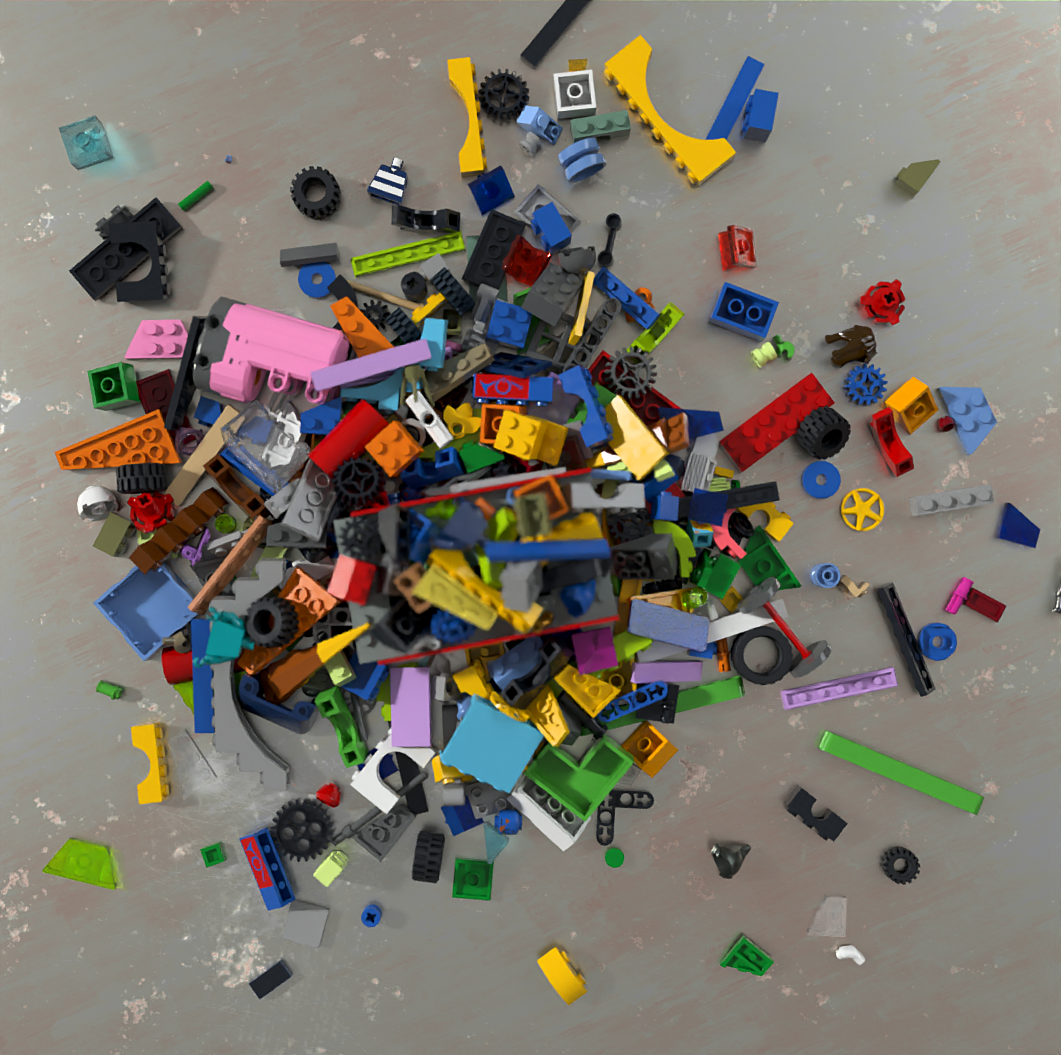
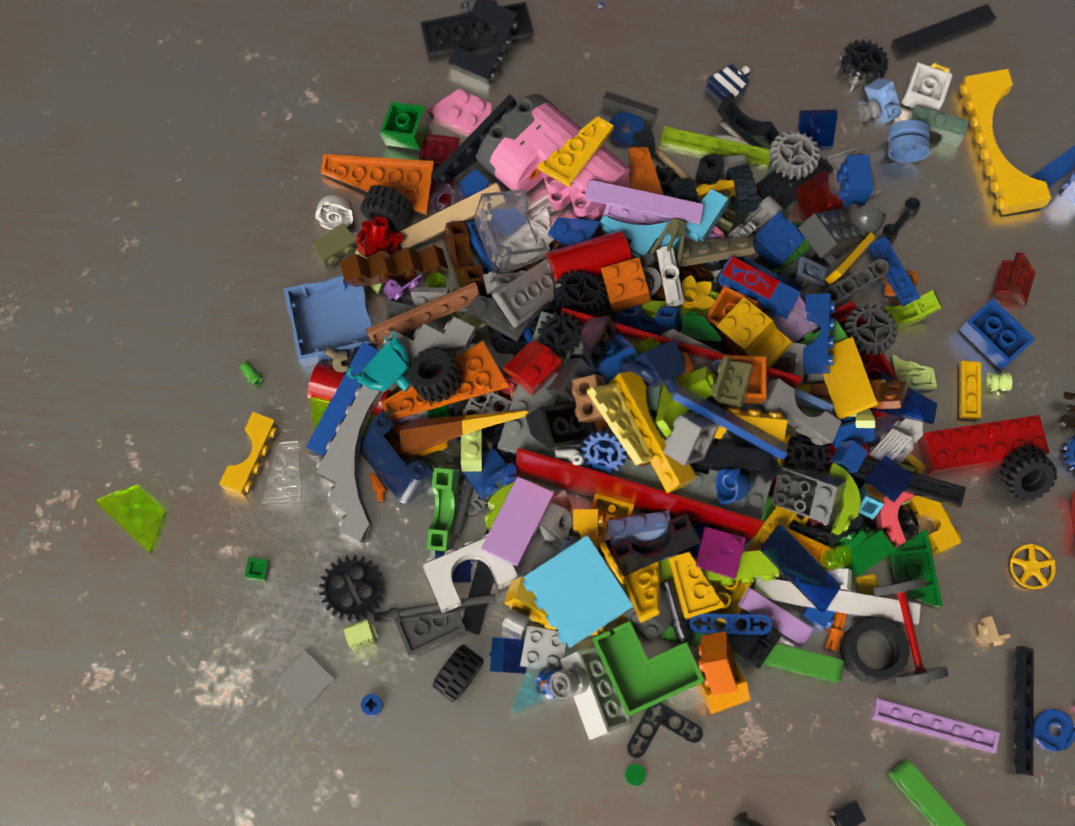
camera: 25 degrees right, 15 degrees down
green piece [178,180,213,211] -> none
blue brick [239,827,296,911] -> none
black tile [249,960,292,999] -> none
black tyre [290,166,341,219] -> none
red cone [316,783,341,808] -> none
yellow arch [447,57,487,178] -> none
green tile [452,858,494,901] -> none
pearl gold arm [532,611,554,633] -> none
bright green piece [773,334,795,361] -> none
blue tile [802,461,841,499] -> none
medium blue wheel [810,563,841,588] -> none
none -> orange bar [369,473,388,502]
none -> yellow wing [537,116,614,188]
none -> light grey wheel [550,667,590,699]
none -> orange brick [698,631,738,695]
none -> light grey gear [769,130,820,180]
none -> sand blue slope [794,257,827,287]
none -> yellowish green wing [890,355,937,392]
none -> yellow plate [959,360,981,420]

